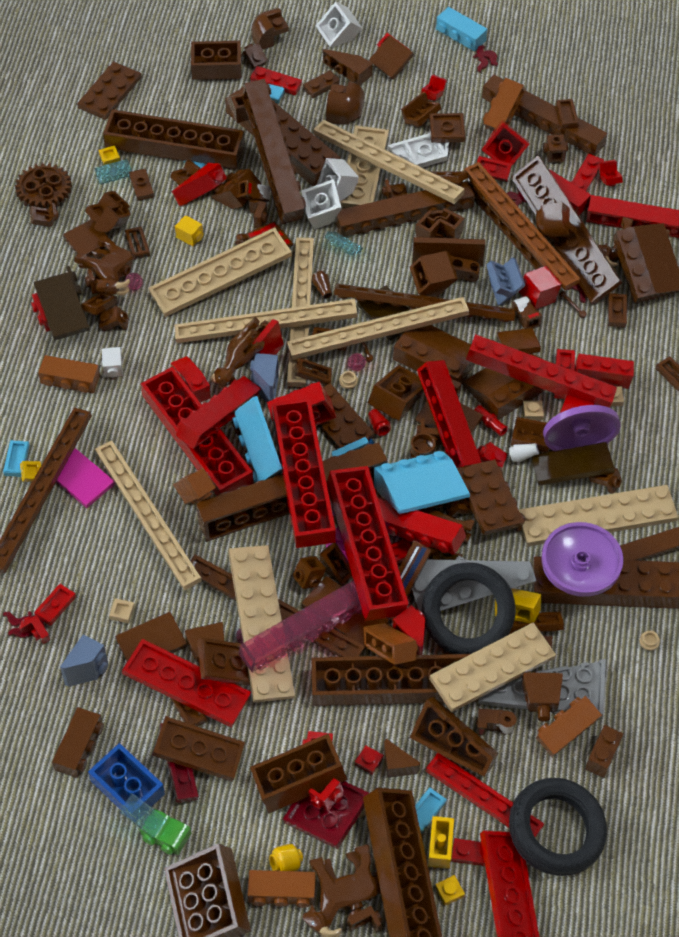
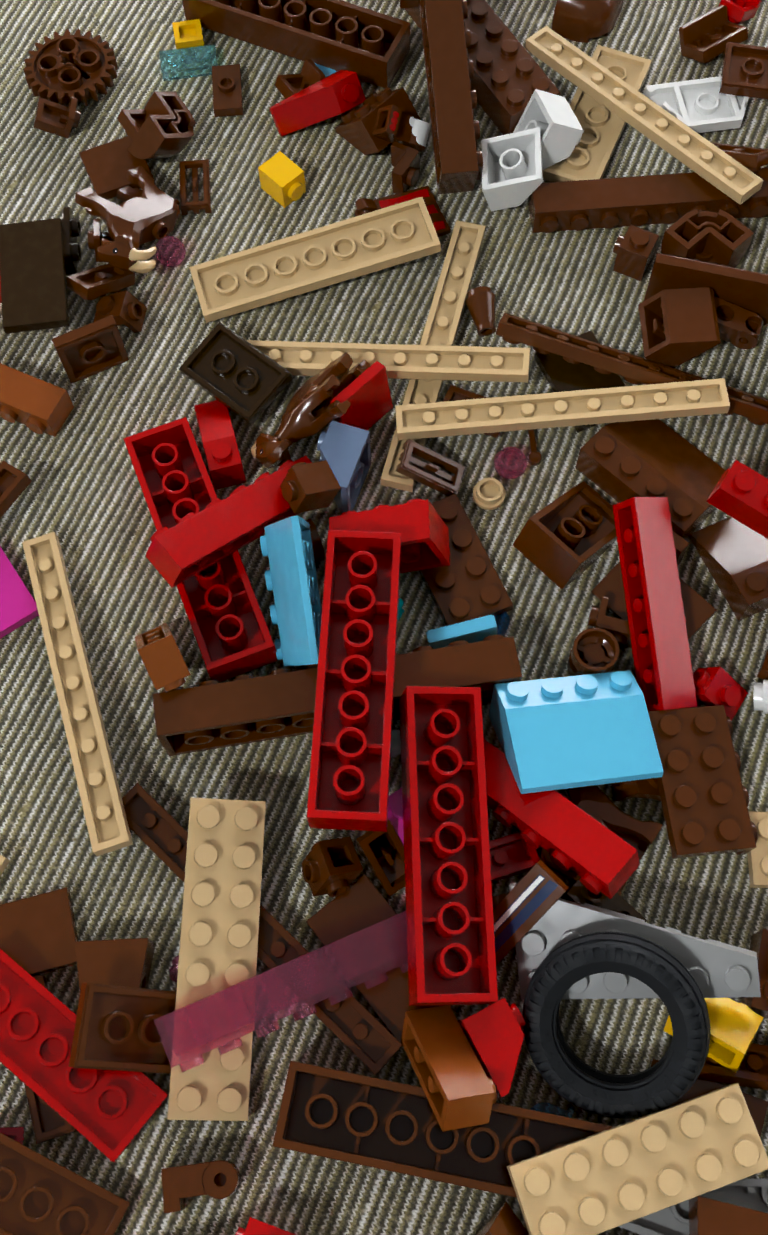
camera: 15 degrees right, 10 degrees up
white brick [102,347,123,377] -> none
clear light blue plate [325,231,363,255] -> none
red cone [368,409,391,436] -> none
reddish brown bracket [382,179,407,199] -> none
red pin [474,405,508,437] -> none
none -> reddish brown tile [51,315,129,383]
none -> reddish brown leg [161,1160,241,1213]
none -> dark brown tile [179,322,293,425]
none -> reddish brown brick [280,460,341,514]
none -> reddish brown brick [613,225,659,281]

